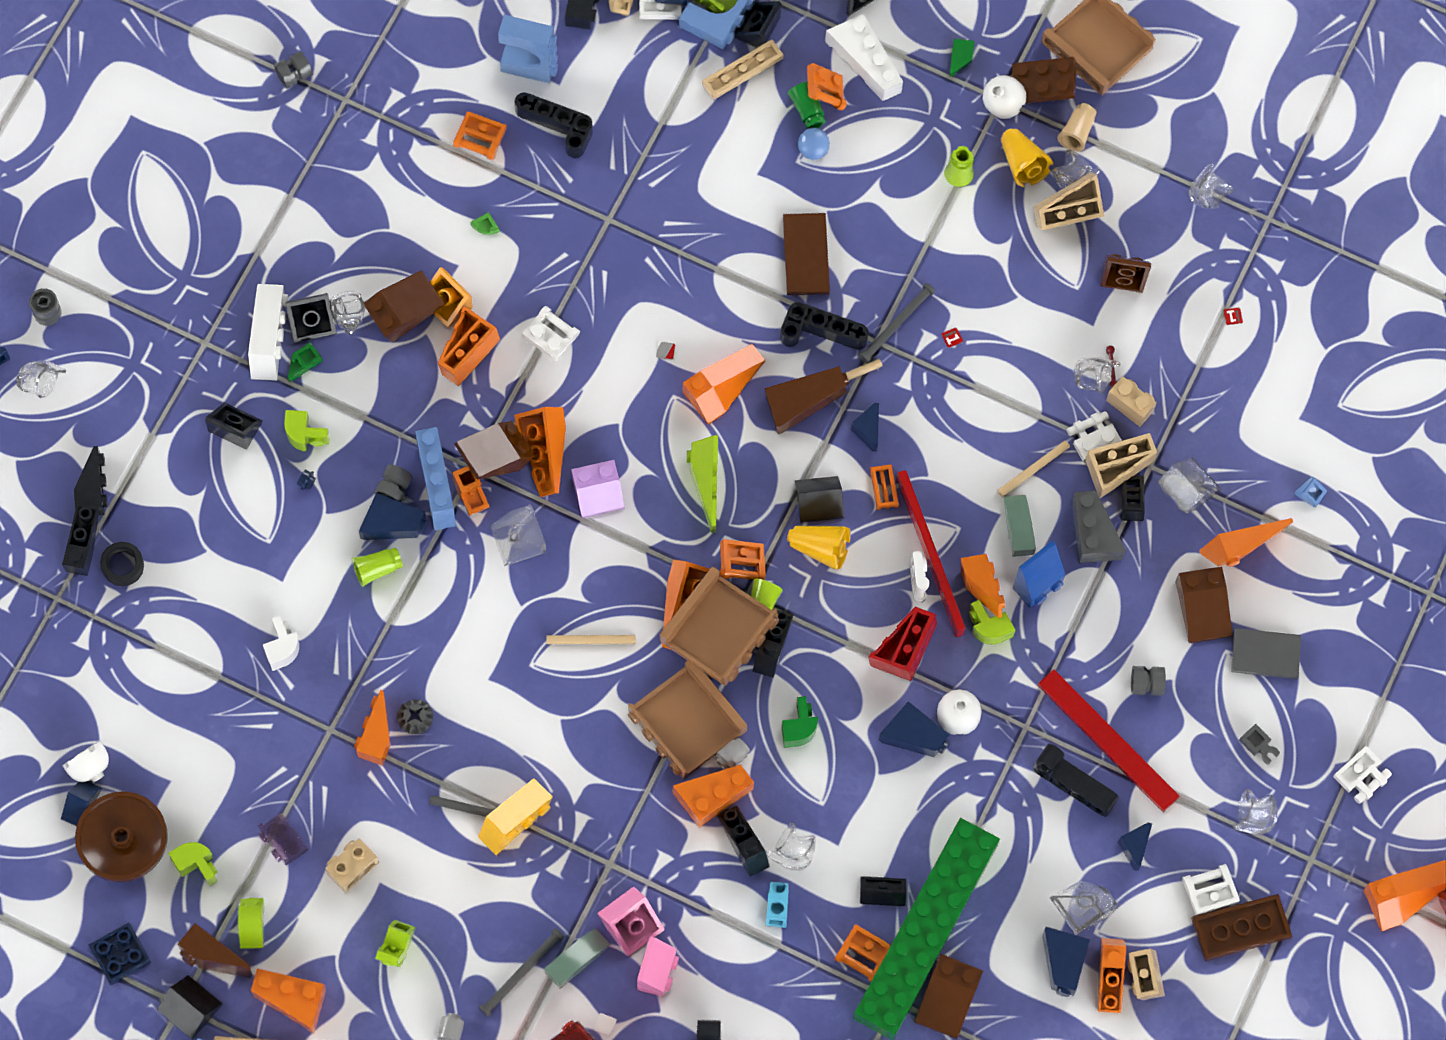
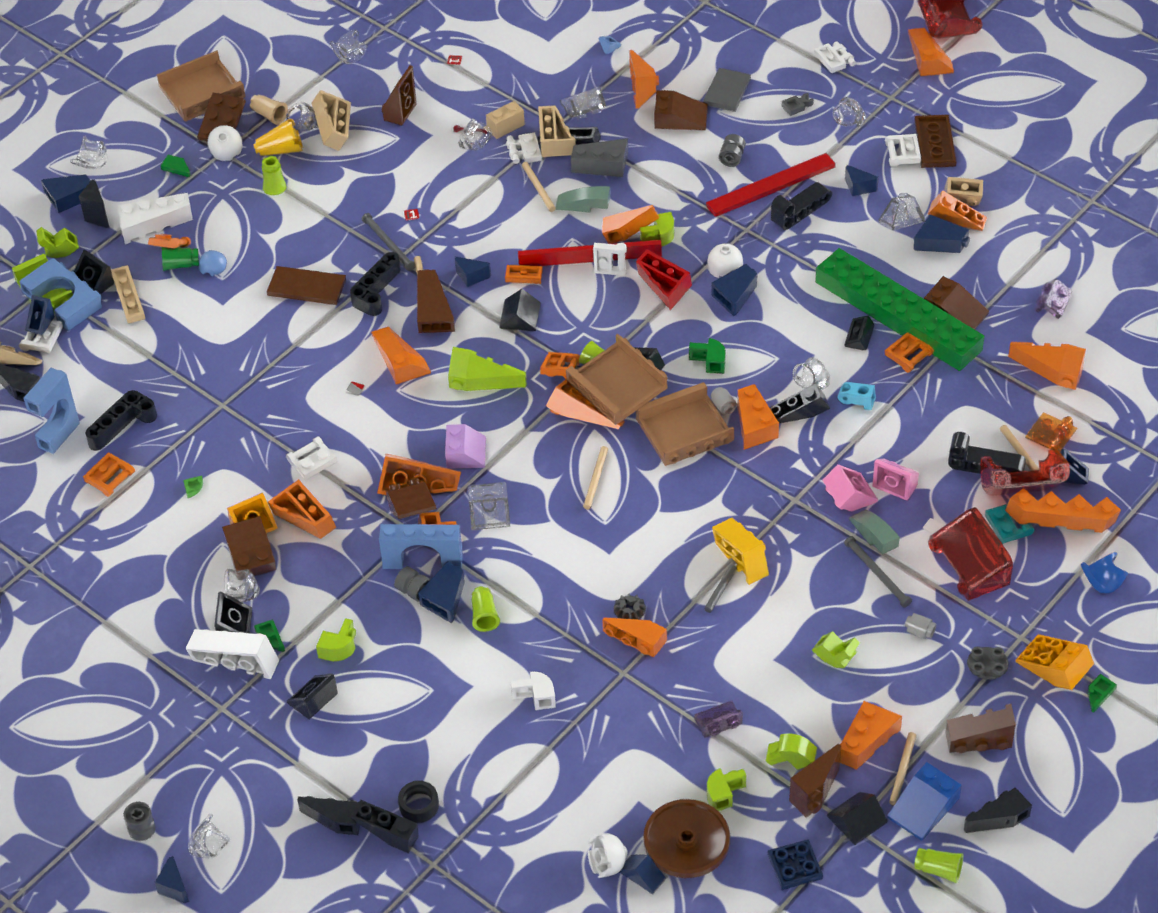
camera: 70 degrees left, 20 degrees down
dark blue plate [297,469,316,490] -> none
tan brick [325,838,379,893] -> none
yellow cone [787,526,851,570] -> none
blue slope [1013,541,1065,608] -> none

